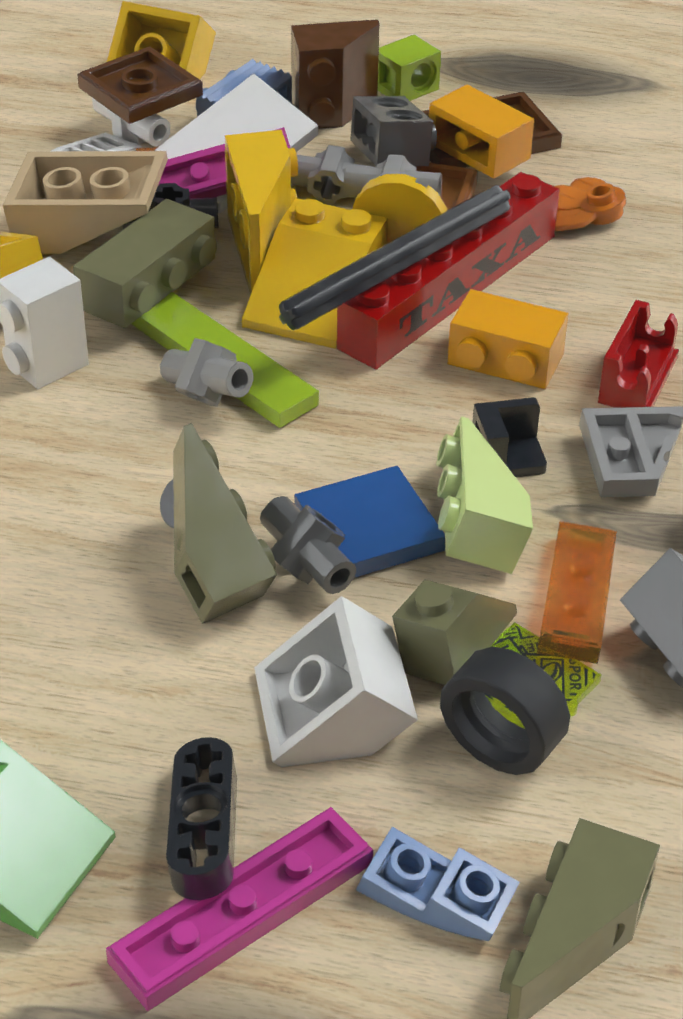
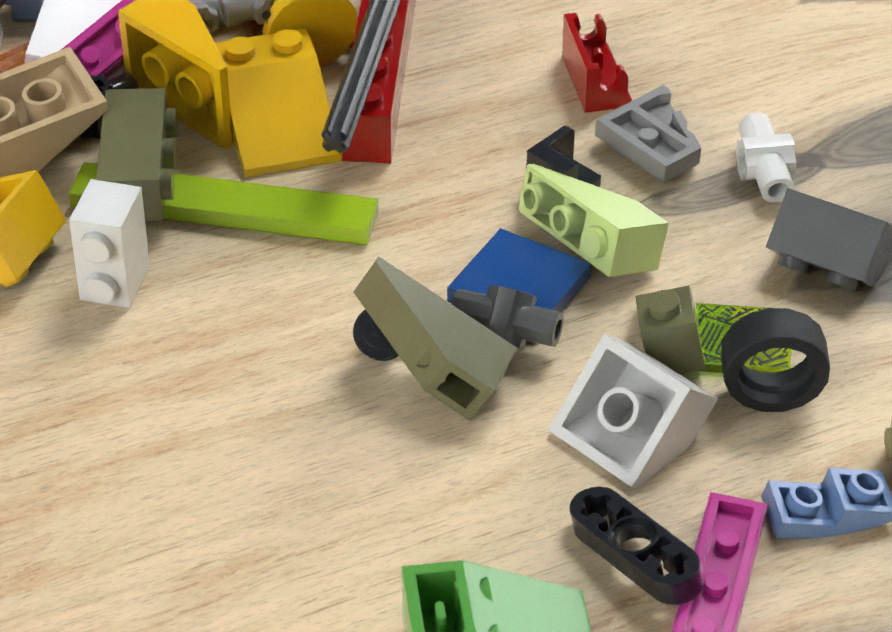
camera: 35 degrees left, 0 degrees up
light grey axle [160,338,254,407] -> none
light orange brick [447,289,569,390] -> none
clear orange tile [537,521,617,664] -> none

